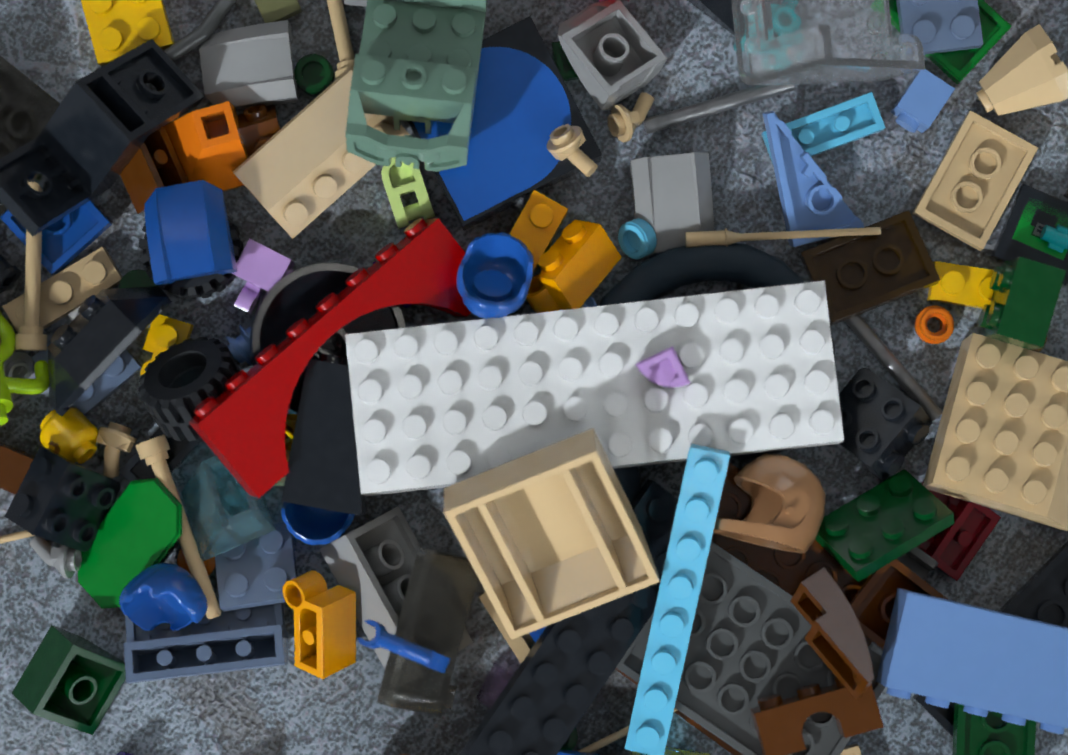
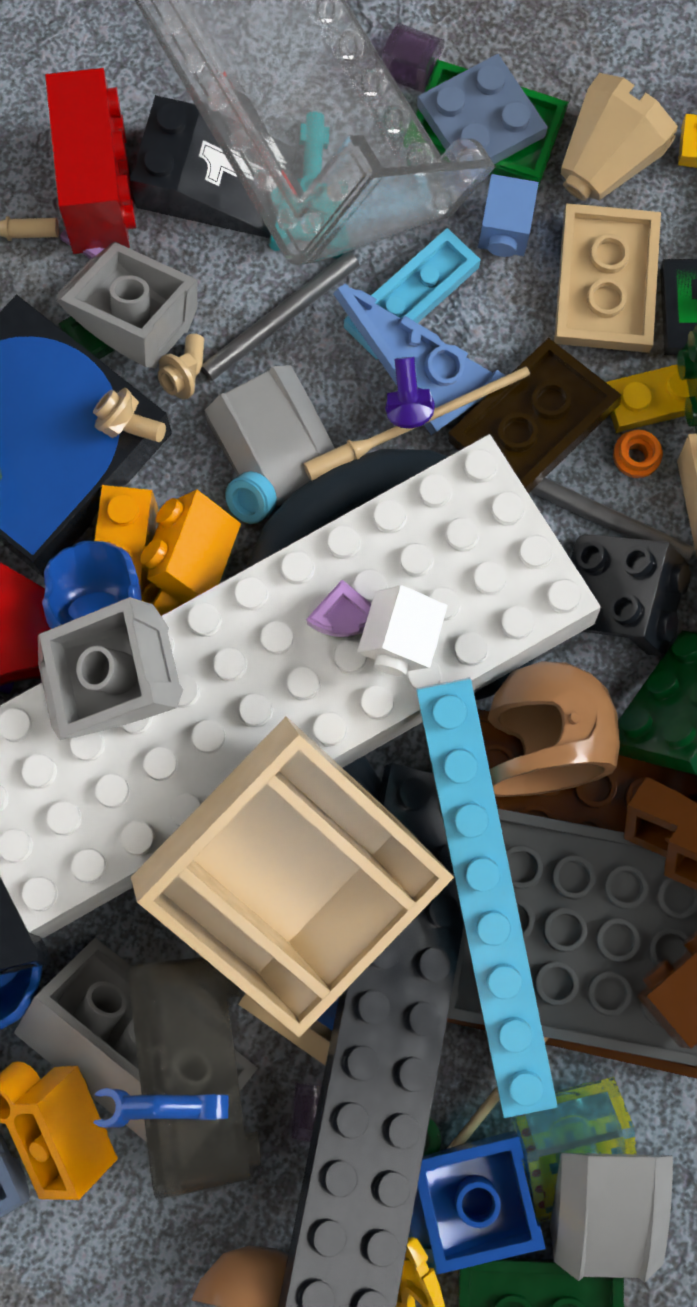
camera: 20 degrees left, 10 degrees down
none -> light grey slope [38,597,183,740]
none -> white brick [357,585,448,677]
none -> dark purple plate [385,357,435,429]

